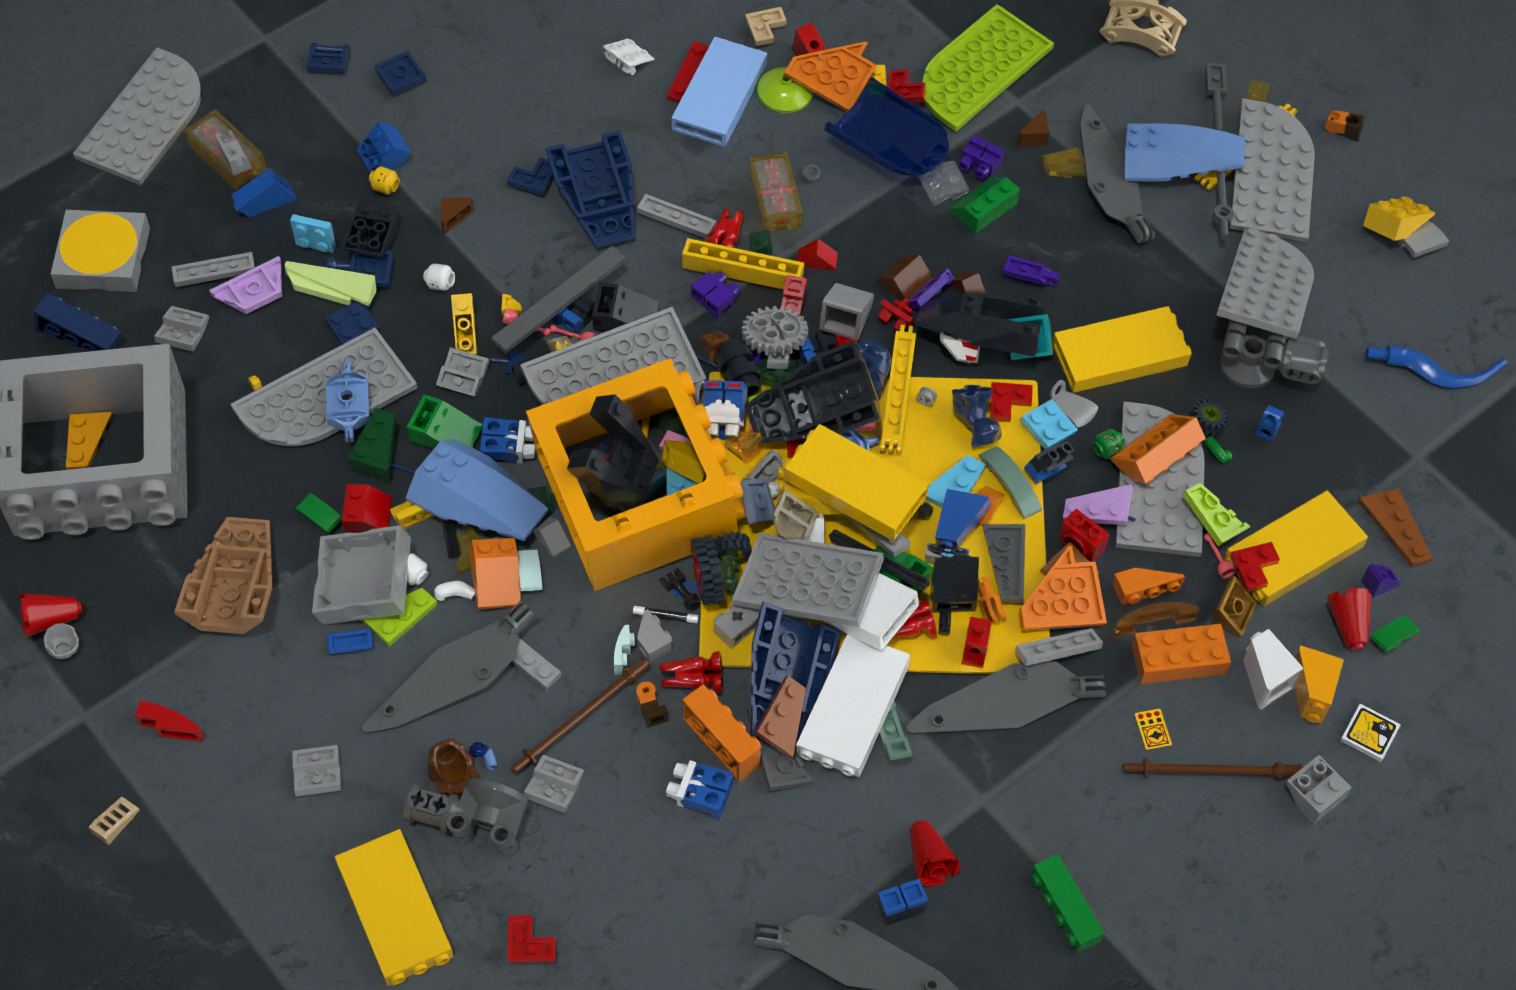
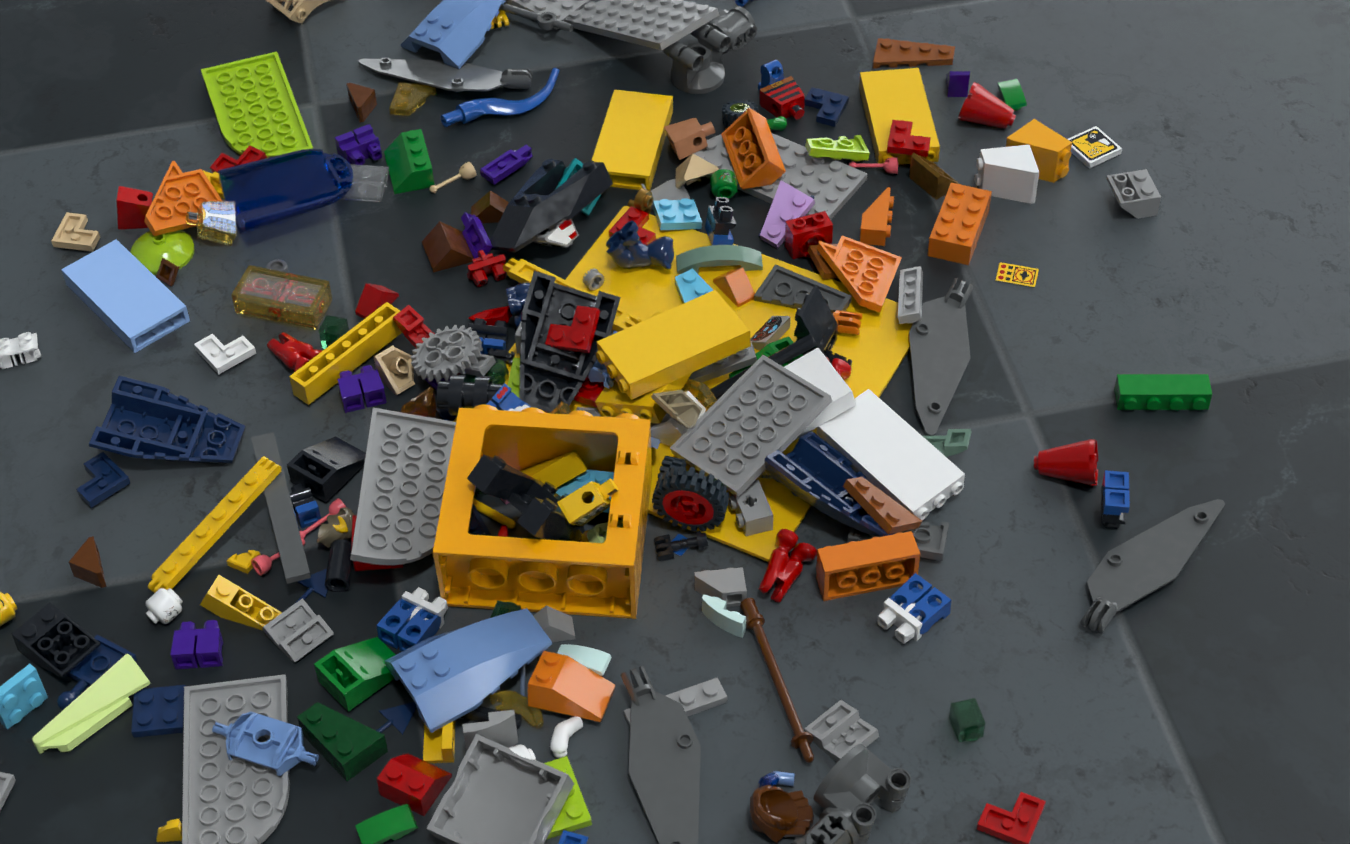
camera: 60 degrees left, 10 degrees down
lavender wing [209,256,282,314] -> none
black bar [633,606,699,624] -> none
leg [636,681,668,728] -> none
light grey plate [637,194,717,239] -> none
red plate [667,41,709,103] -> none
light grey slope [819,283,874,341] -> none
blue slope [935,489,991,548] -> none
red torso [961,617,992,669] -> none
clear orange slope [1113,602,1200,638] -> none
reddish brown bar [1122,758,1302,780] -> none
none -> yellow hinge [148,456,282,593]
none -> reddish brown slope [156,258,179,286]
none -> dark purple hips [171,620,224,669]
none -> torso [186,201,237,246]
none -> white plate [194,334,256,375]
none -> tan slope [374,345,415,395]
none -> tan hinge [430,162,477,193]
none -> blue animal [441,68,560,127]
none -> light grey slope [463,710,518,752]
none -> red plate [545,306,600,353]
none -> yellow torso [557,478,619,526]
none -> pearl gold plate [627,188,654,214]
none -> nougat torso [664,118,715,160]
none -> tan slope [675,154,719,188]
none -> clear yellow piece [682,379,717,408]
none -> torso [759,76,805,119]
none -> dark blue plate [805,87,849,127]
none -> clear green brick [949,698,985,743]

